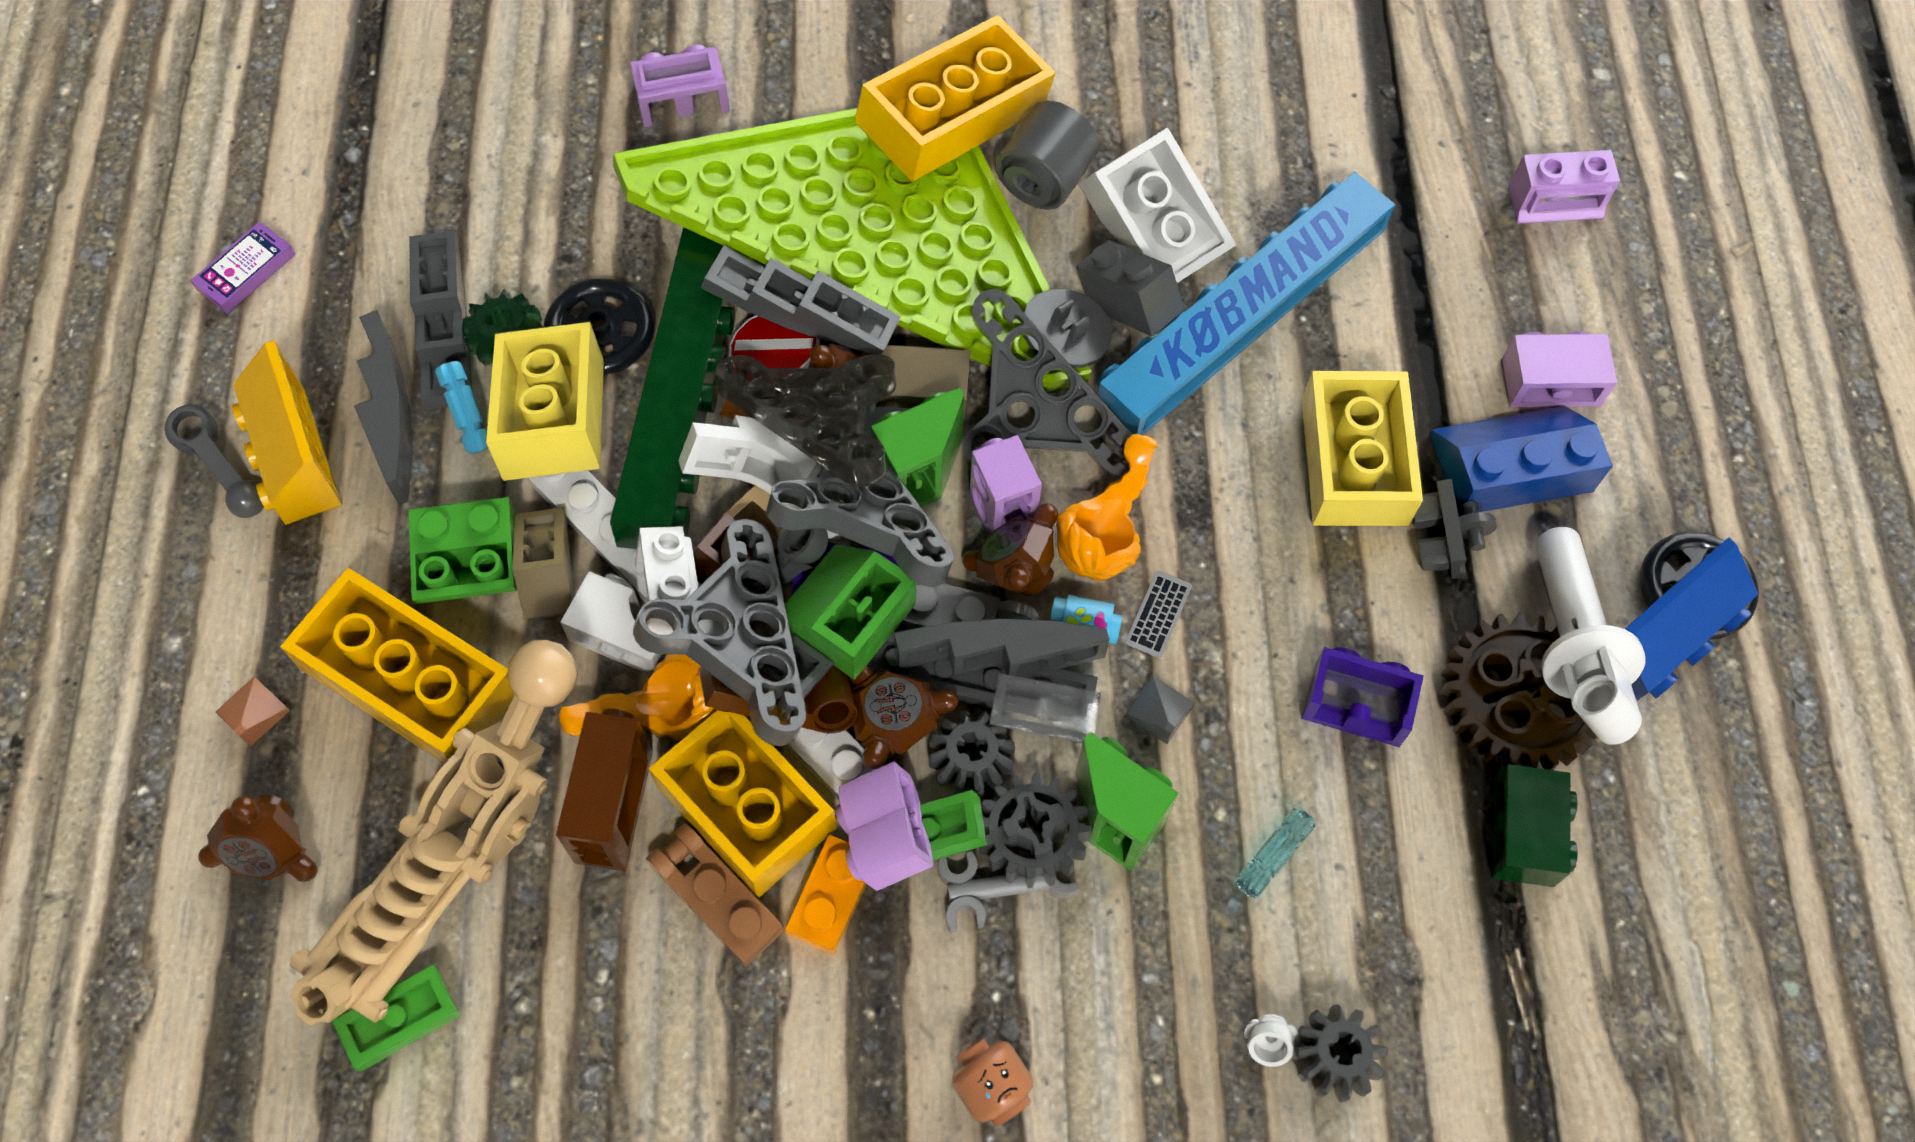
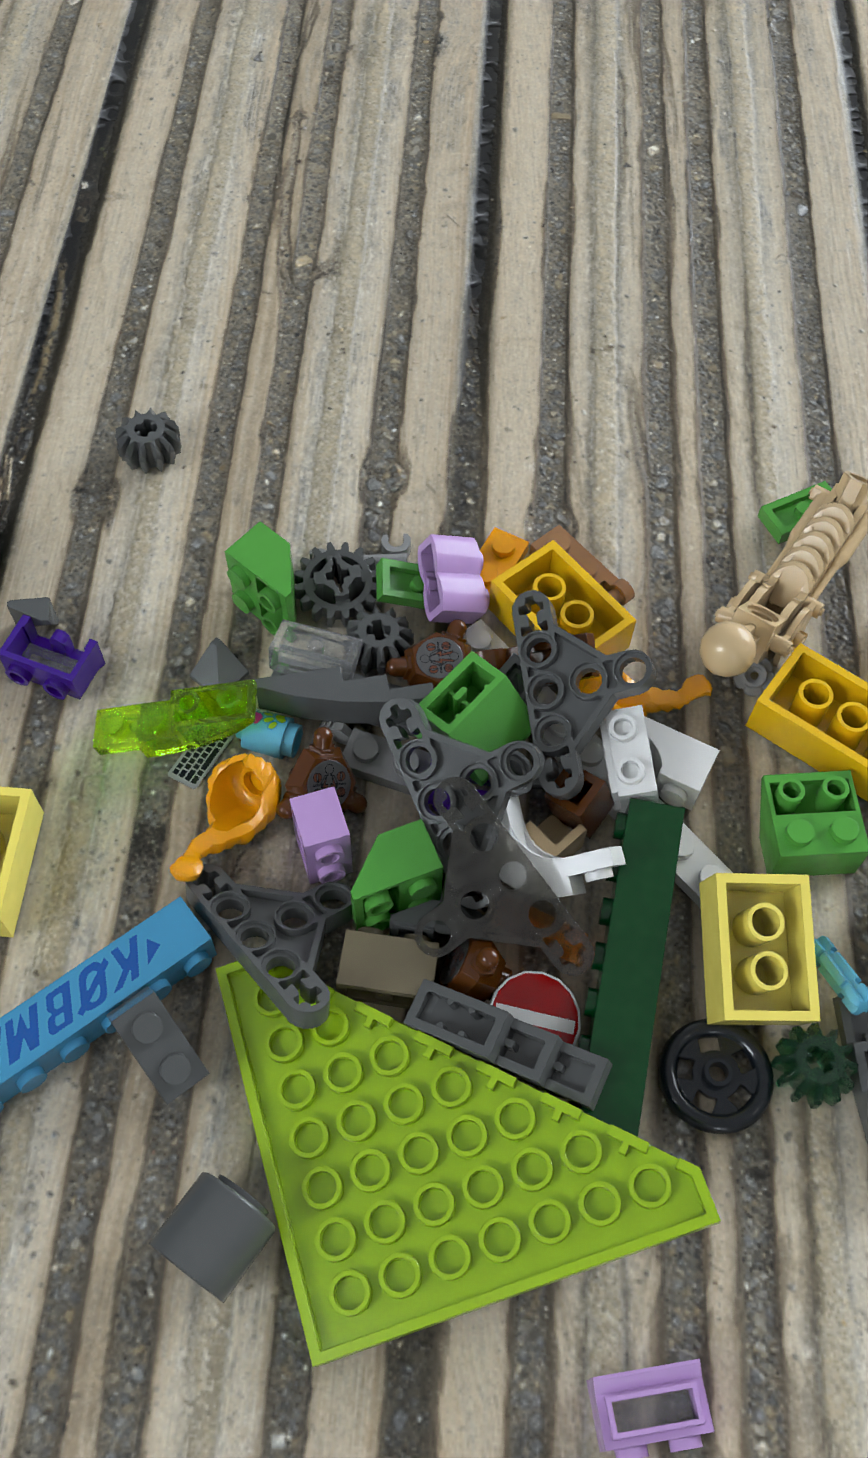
camera: 175 degrees left, 5 degrees down
dark tan arch [512,507,575,619] -> none
reddish brown window [556,708,653,871] -> none
yellow brick [855,15,1056,182] -> none
nougat head [951,1037,1033,1127] -> none
dark grey piece [1021,289,1113,369] -> none
white slope [1079,128,1236,283] -> none
clear light blue axle [1235,807,1316,898] -> none
white plate [1244,1014,1299,1067] -> none
none -> dark grey slope [7,597,59,627]
none -> clear neon green slope [93,679,257,758]

